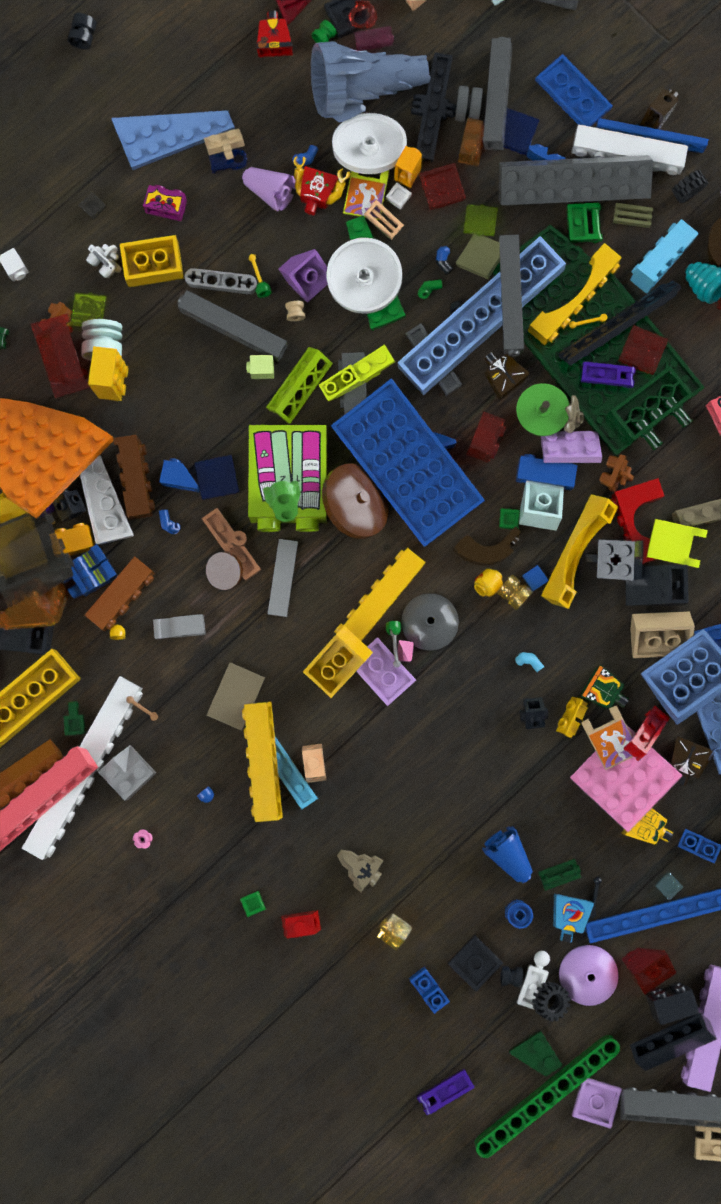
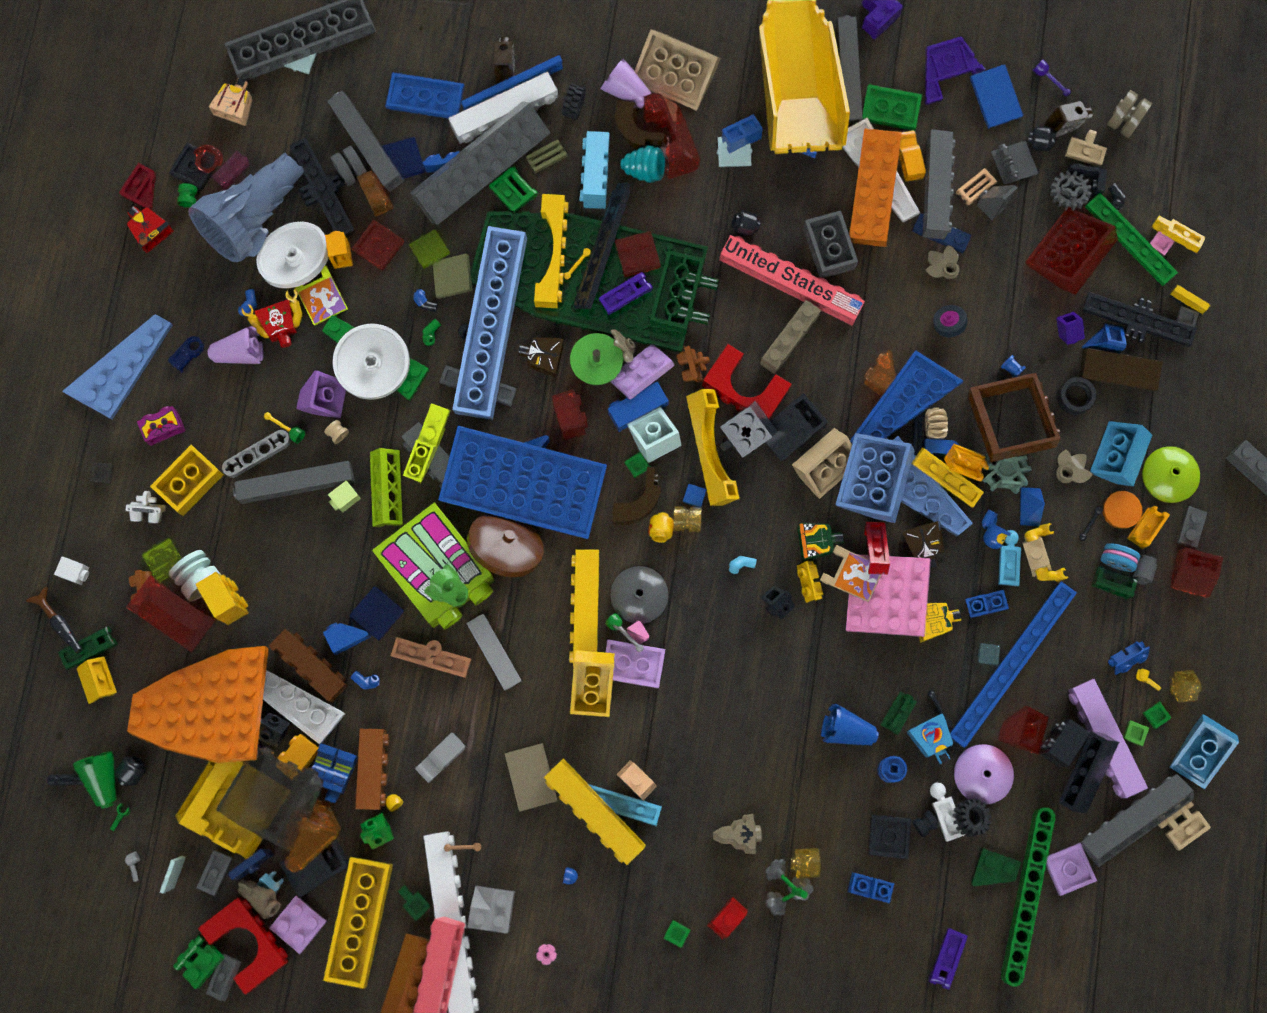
camera: 40 degrees left, 5 degrees down
tan plate [204,129,245,160] -> none
tile [206,552,243,590] -> none
light nougat tile [364,200,404,240] -> none
white tile [386,183,412,210] -> none
dark grey brick [499,235,524,357] -> none
neon yellow flag [646,519,708,568] -> none
none -> green brick [360,813,394,850]
none -> dark grey plant [765,859,814,915]

